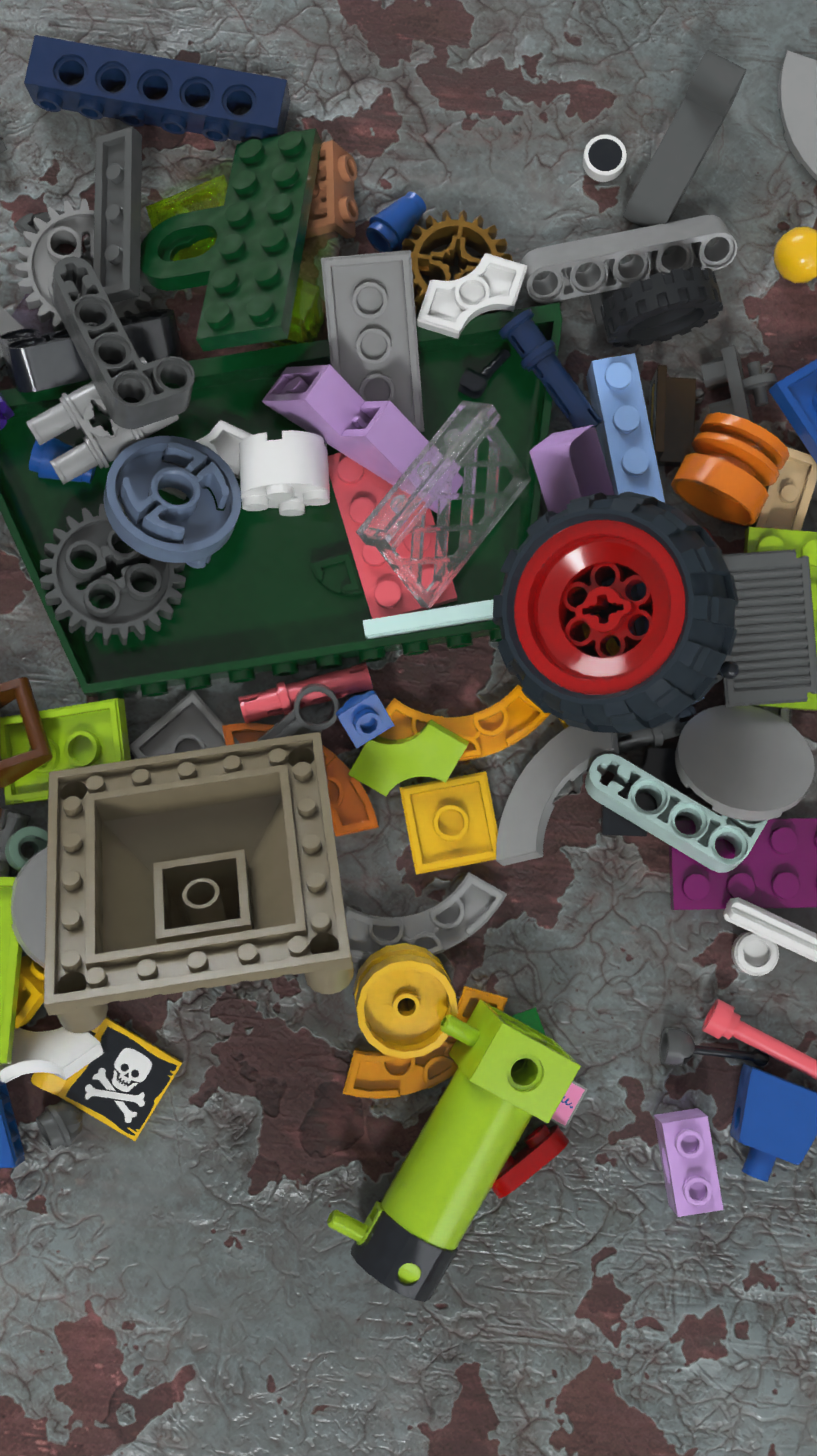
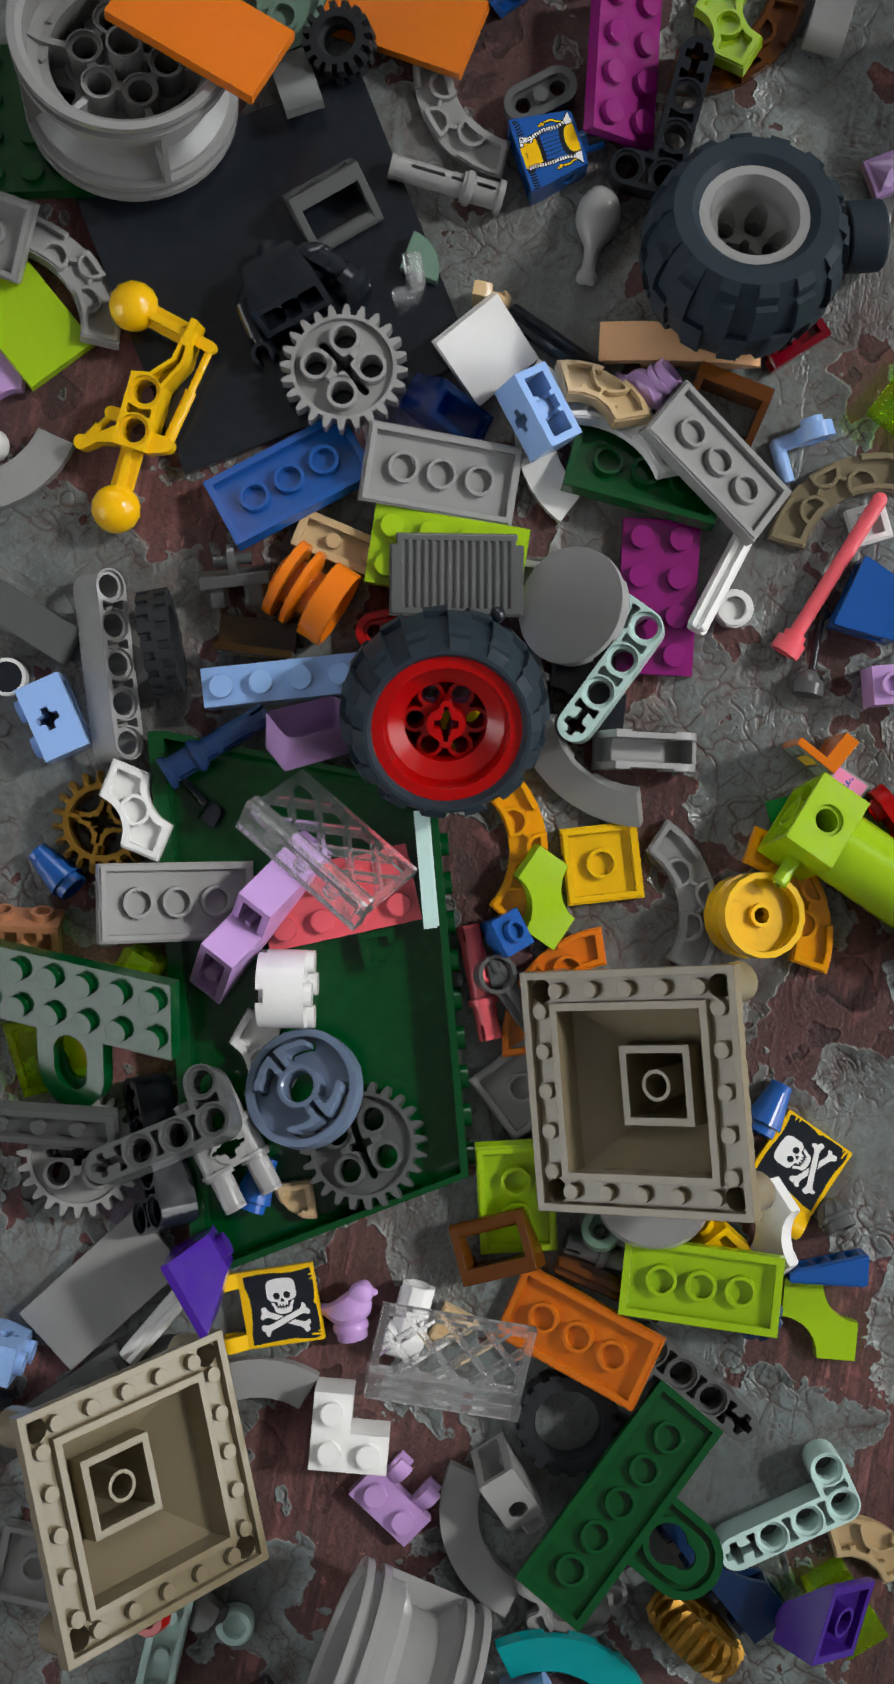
camera: 85 degrees left, 5 degrees up
none -> light blue brick [14,672,92,764]
none -> tan tile [275,1177,318,1219]
none -> light grey piece [591,728,697,773]
none -> blue cone [751,1079,792,1140]
none -> orange panel [781,732,859,776]

